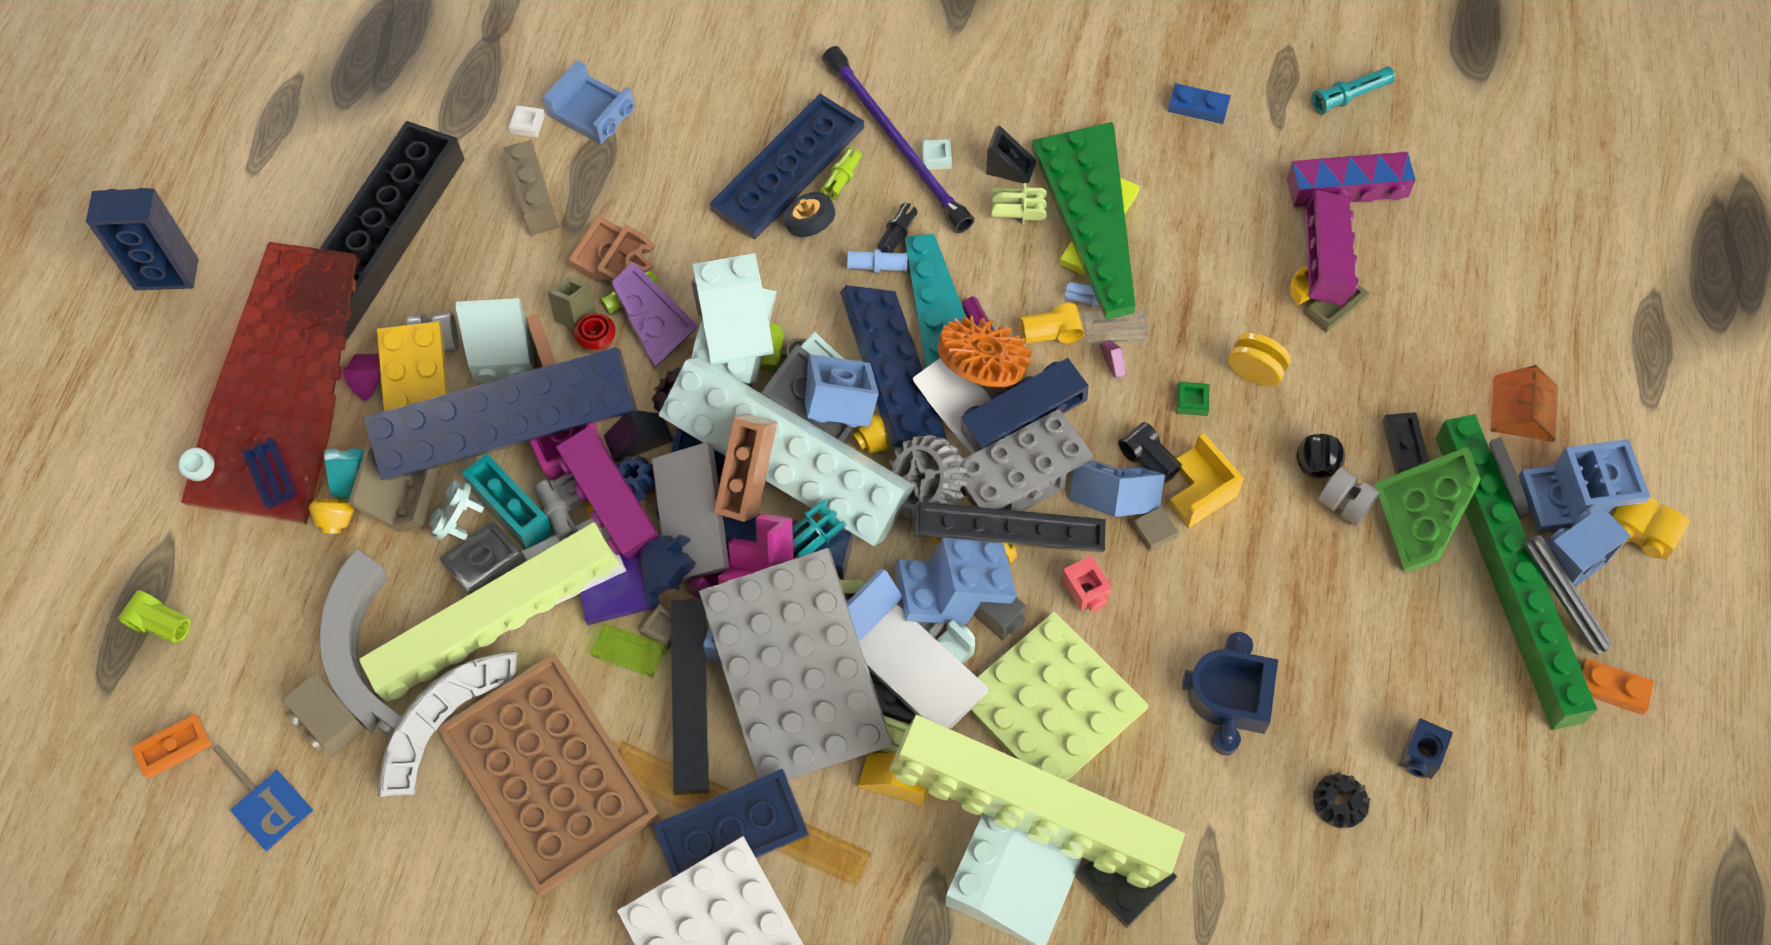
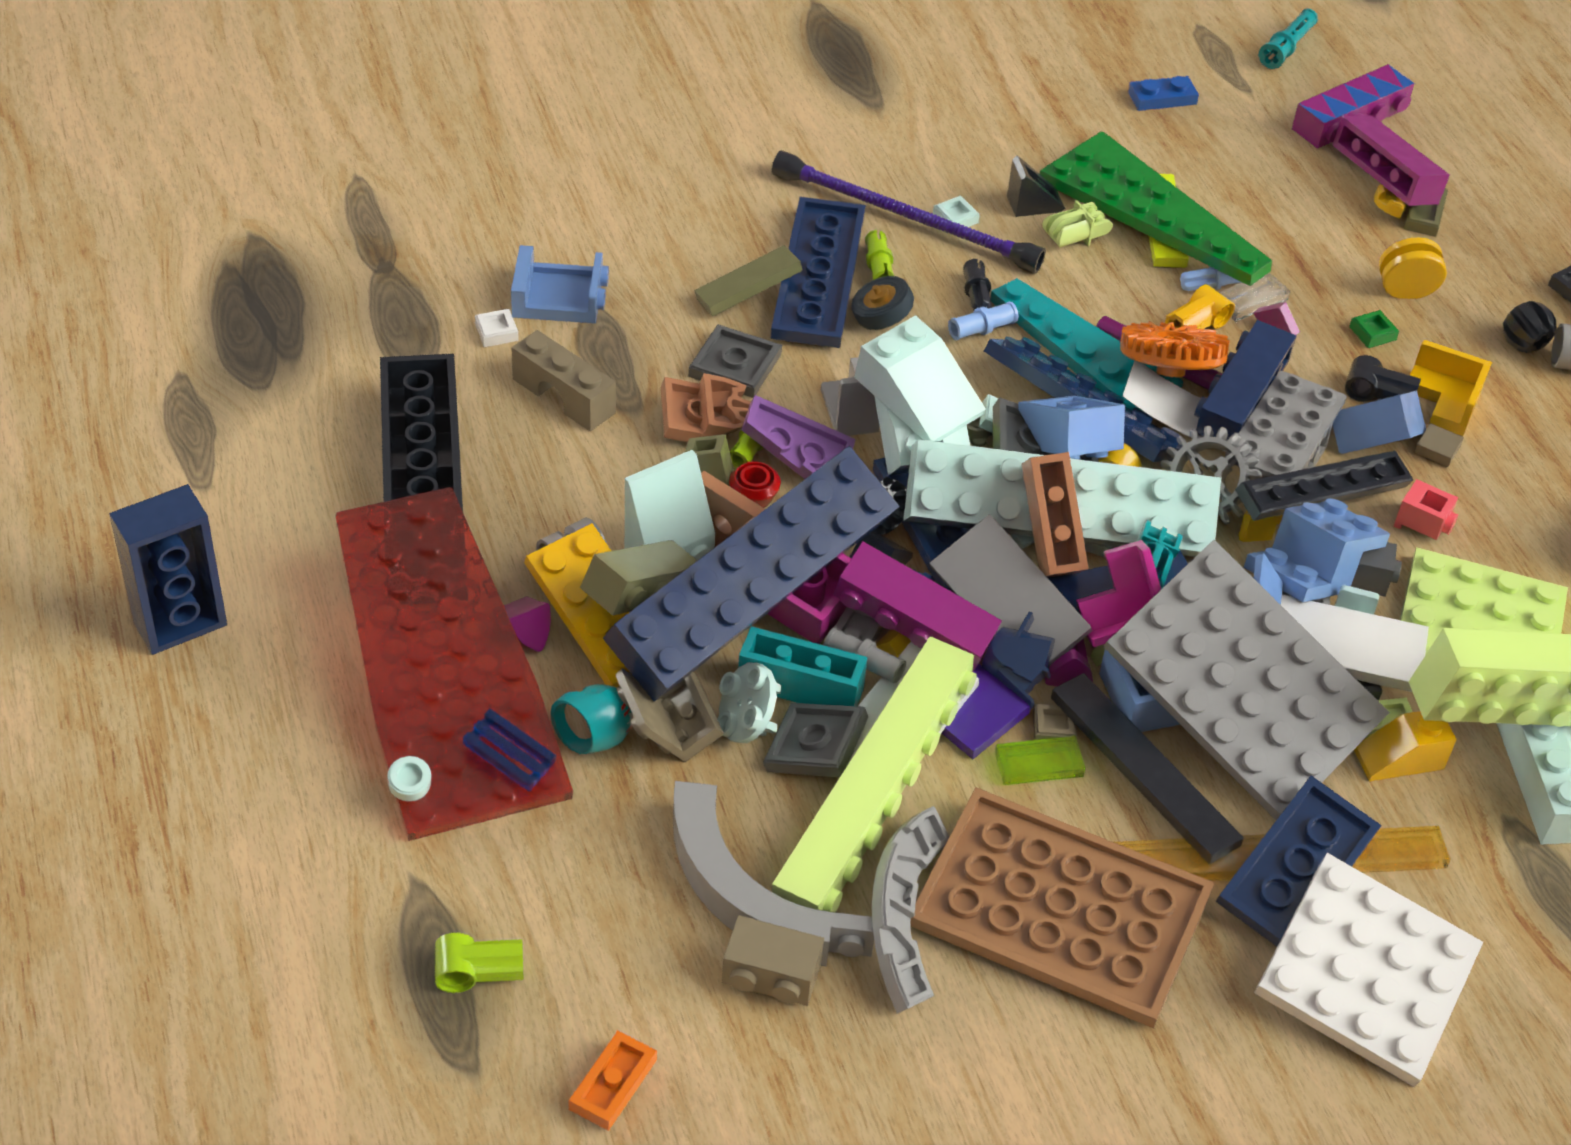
camera: 35 degrees left, 15 degrees down
blue piece [213,745,314,852] -> none
yellow cone [309,499,354,534] -> none
none -> olive brick [580,540,698,616]
none -> dark grey tile [688,324,782,398]
none -> olive tile [694,245,803,316]

